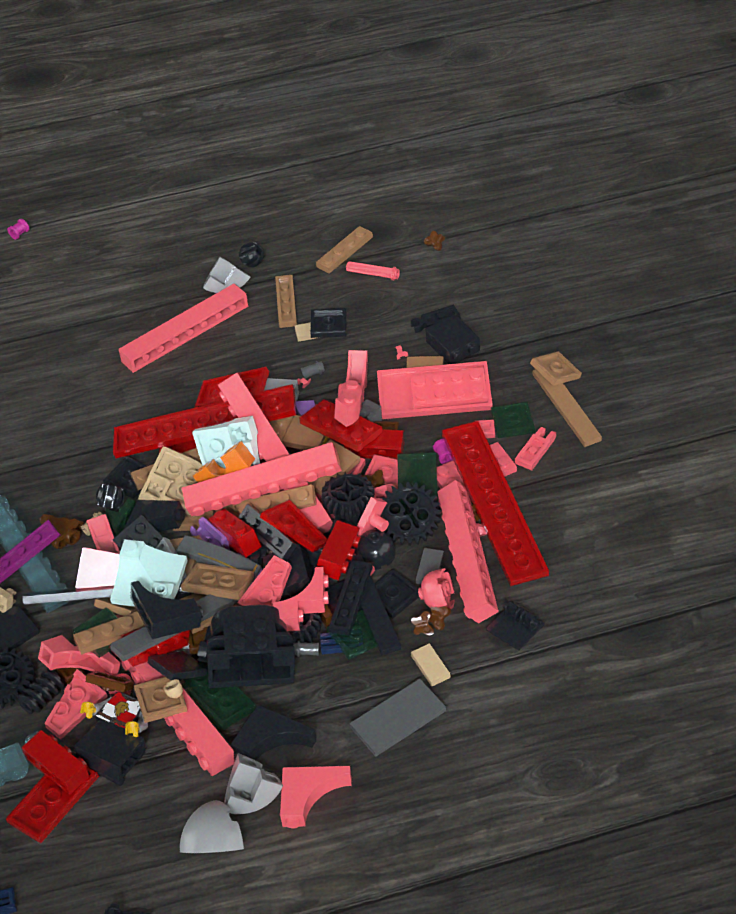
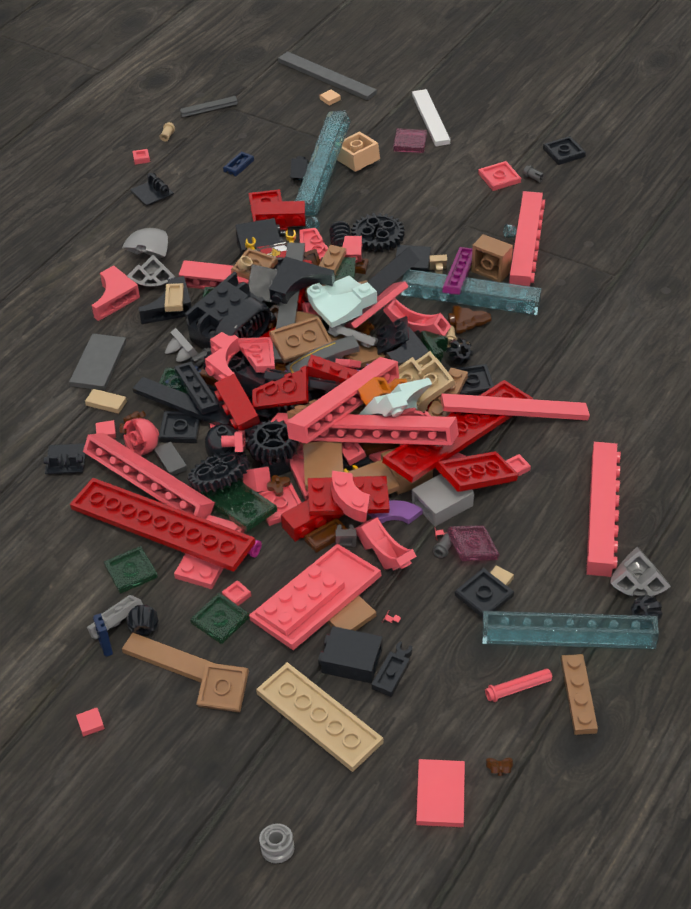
camera: 135 degrees right, 0 degrees up
medium nougat plate [275,275,297,328] -> none
coral hinge [515,427,556,470] -> none
none -> coral tile [76,708,104,737]
none -> light grey hinge [87,595,143,639]
none -> dark blue tile [93,613,113,657]
none -> coral tile [96,420,116,438]
none -> clear green tile [104,546,158,594]
none -> black piece [127,605,159,636]
none -> tan tile [165,283,184,312]
none -> light grey tile [165,328,198,362]
none -> tan plate [256,662,383,772]
none -> light grey wheel [259,824,294,863]
none -> coral tile [335,359,361,368]
none -> coral tile [416,759,465,827]
none -> coral tile [440,393,590,420]
none -> clear pink tile [447,525,500,561]
none -> clear light blue brick [482,611,659,649]
none -> coral tile [506,454,531,476]

